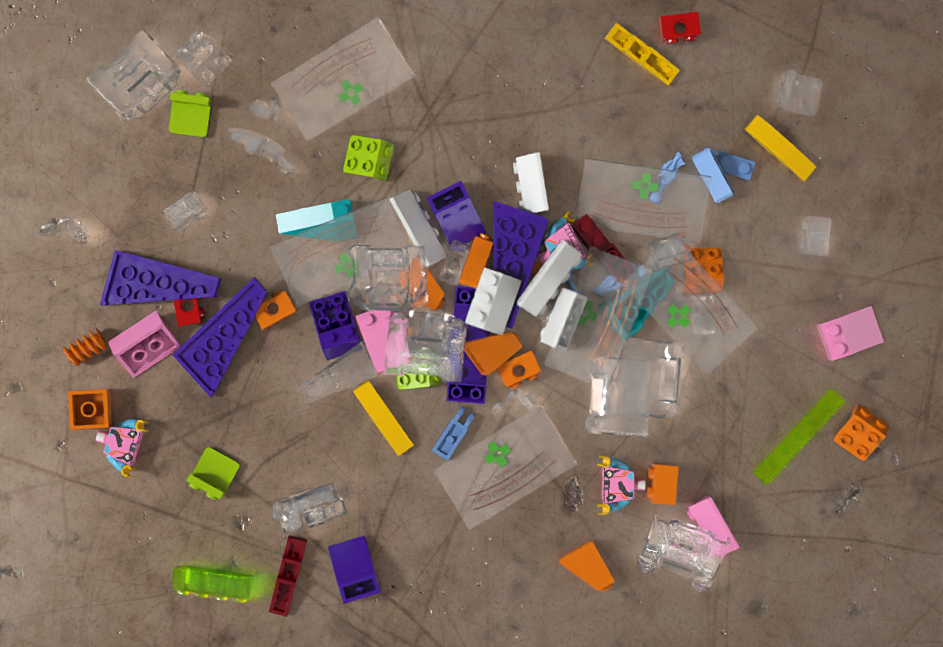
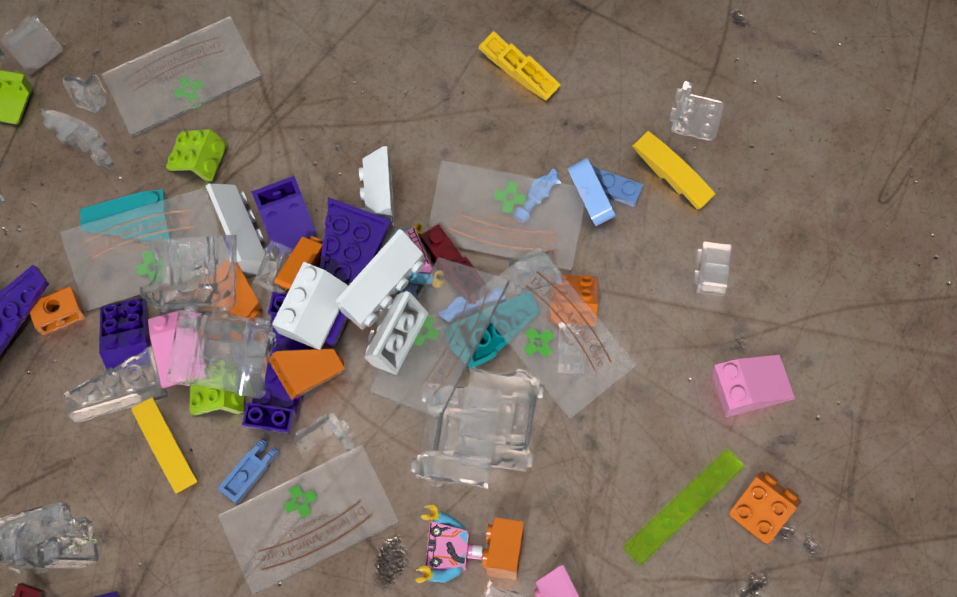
camera: 10 degrees right, 20 degrees down
orange brick [497,350,541,389] -> none
red brick [659,12,701,44] -> none

